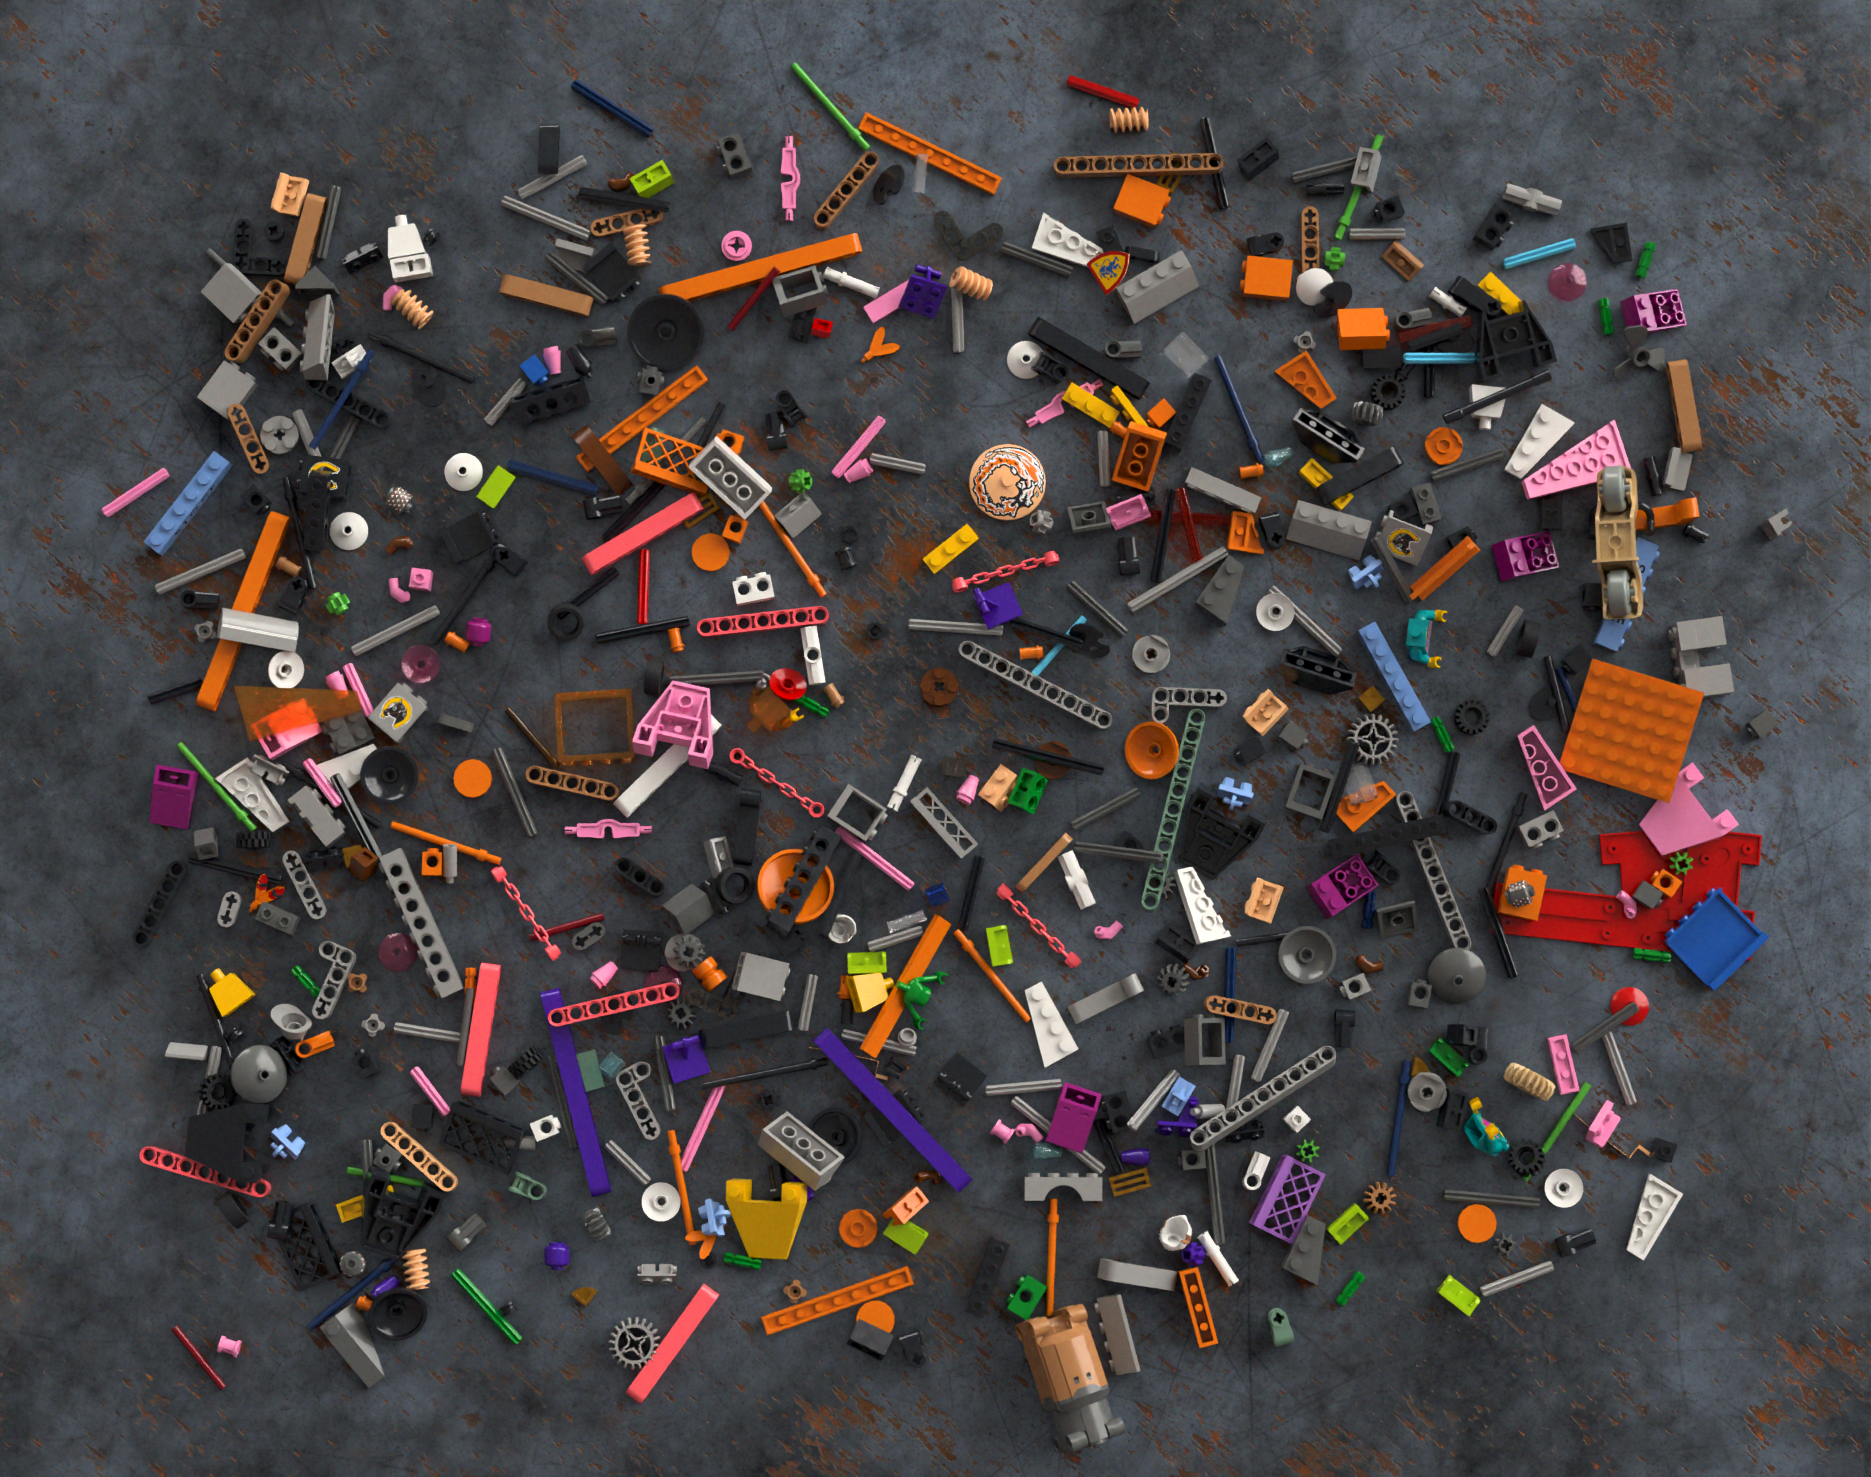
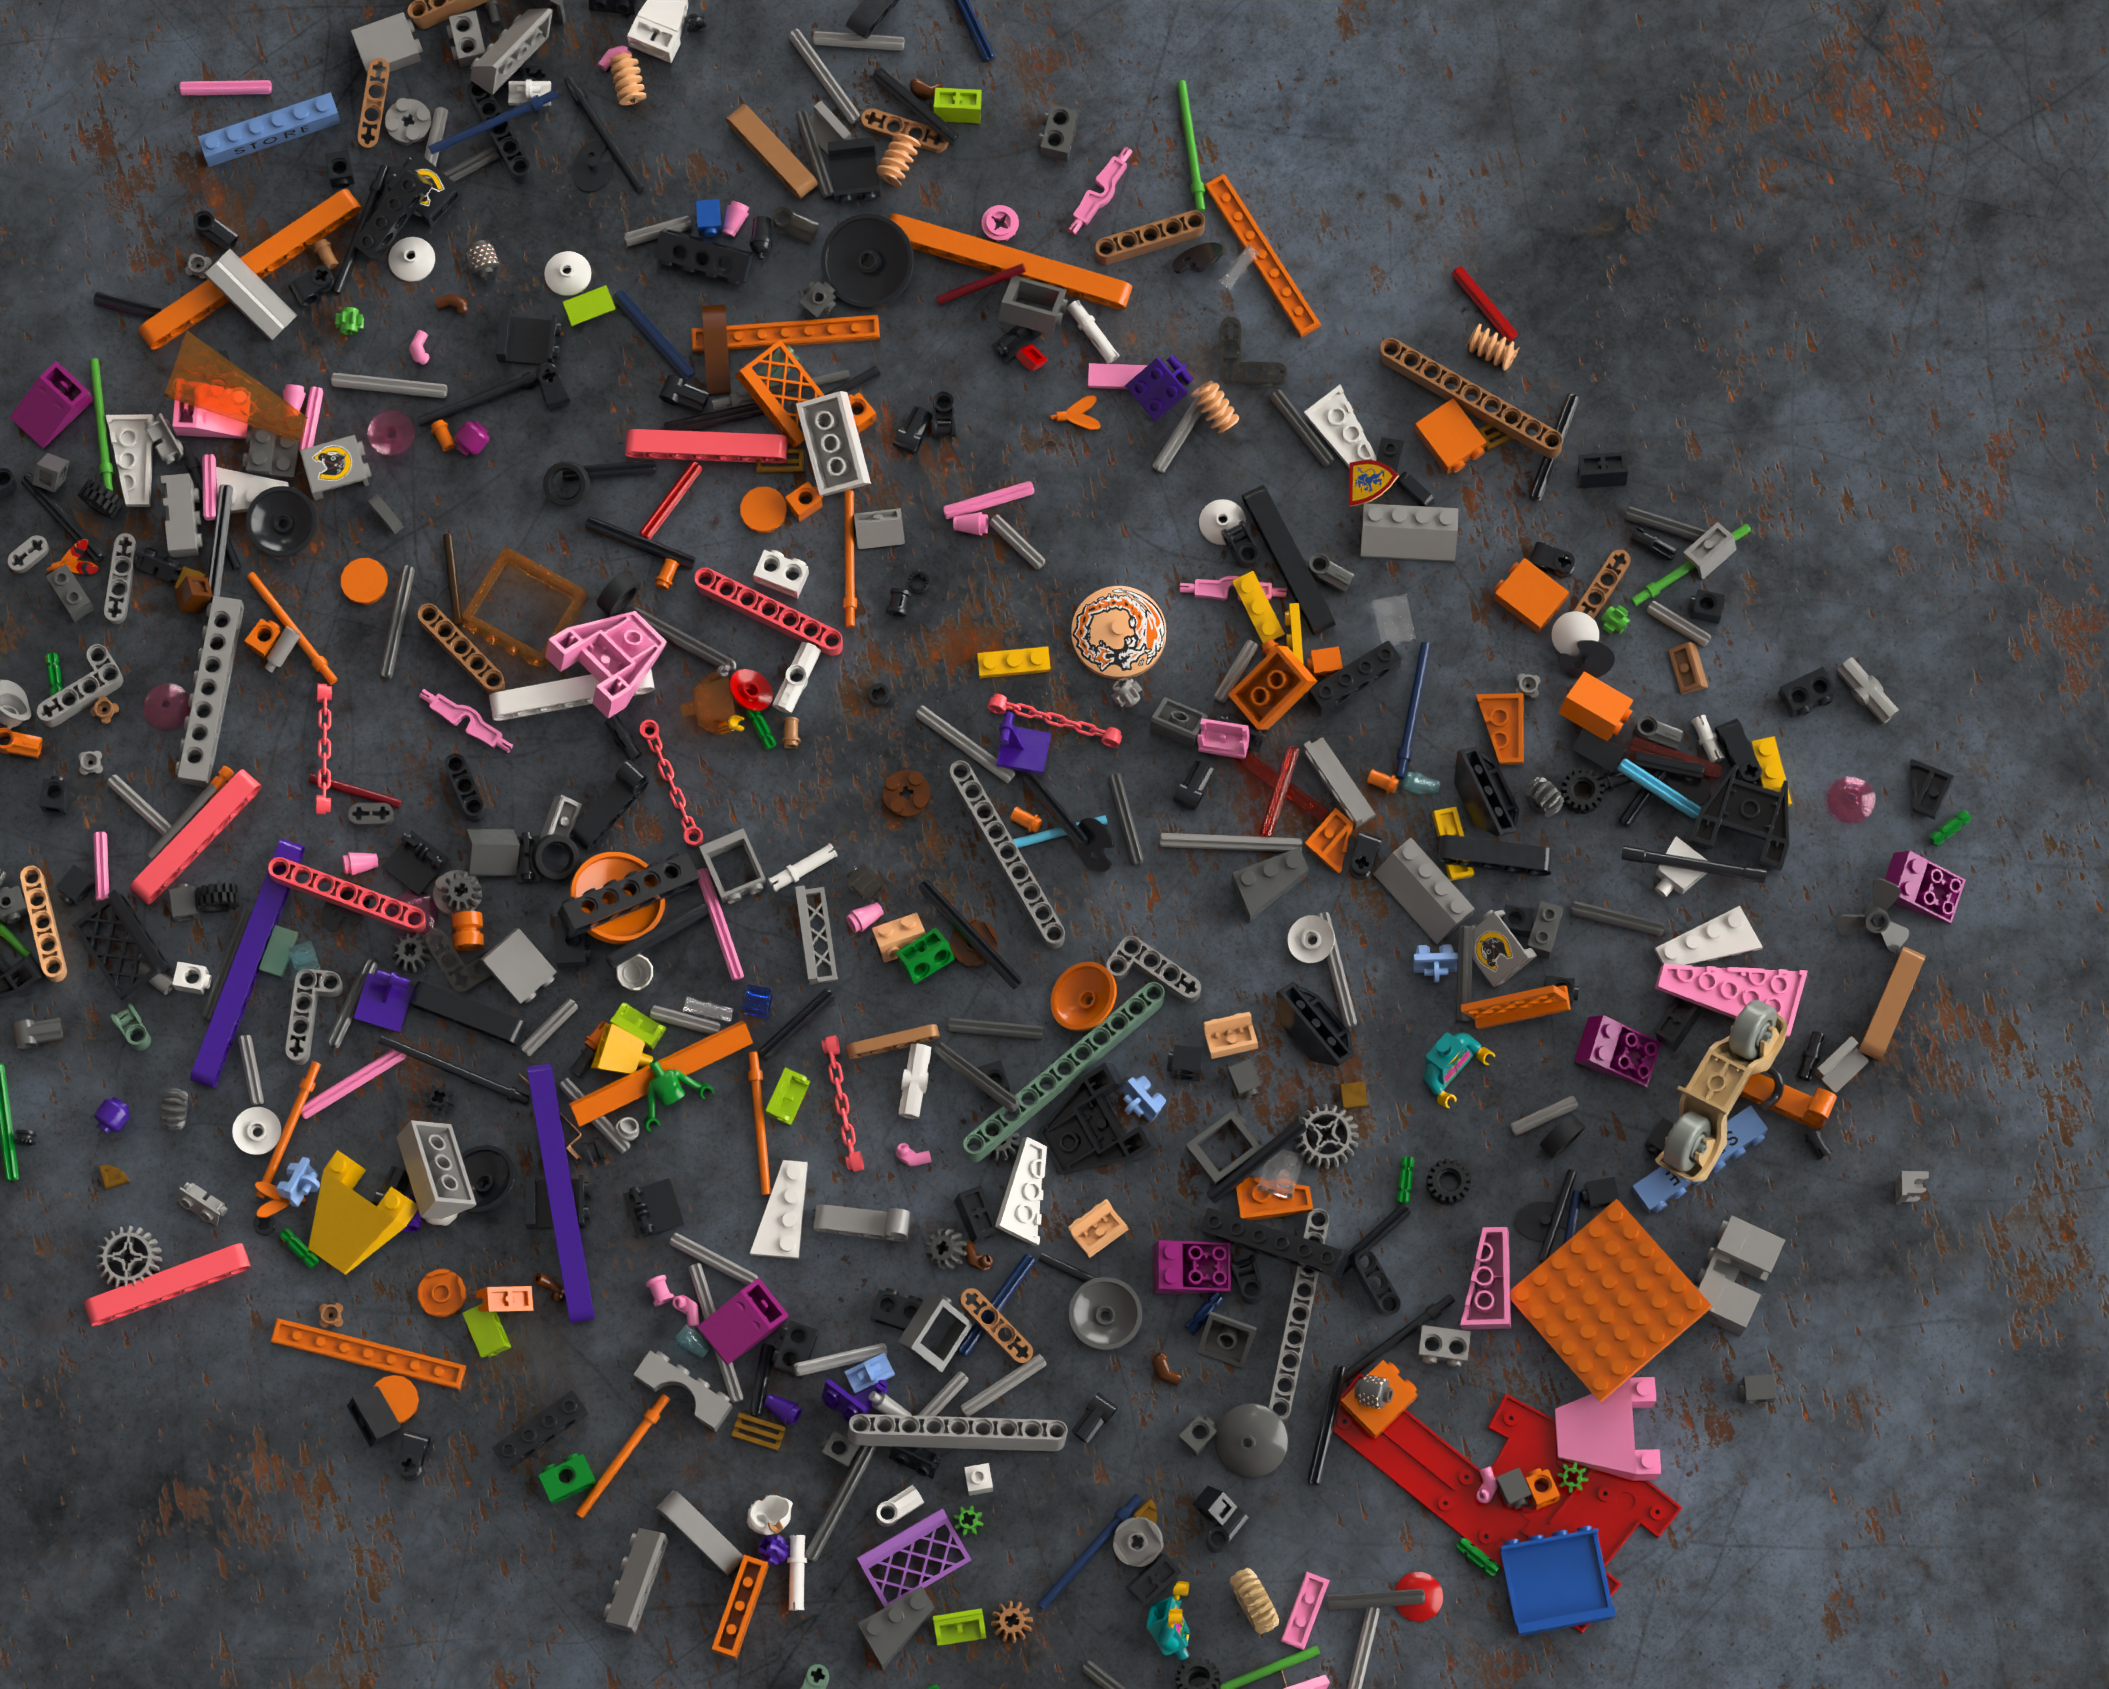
camera: 40 degrees right, 10 degrees down
light grey axle [155,549,246,594] -> none
white dish [268,651,304,689] -> none
bright pink brick [409,568,433,592] -> none
bright green gear [789,469,812,493] -> none
medium nougat piece [1015,1304,1125,1454] -> none
light grey plate [1132,635,1170,674] -> none
black axle [1151,488,1176,583] -> none
light grey brick [1339,973,1371,1000] -> none
medium blue brick [1356,622,1431,733] -> none
orange tile [1424,427,1463,465] -> none
green hinge [1427,1037,1469,1077] -> none
medium azure axle [1502,238,1576,269] -> none
green axle [1598,298,1614,336] -> none

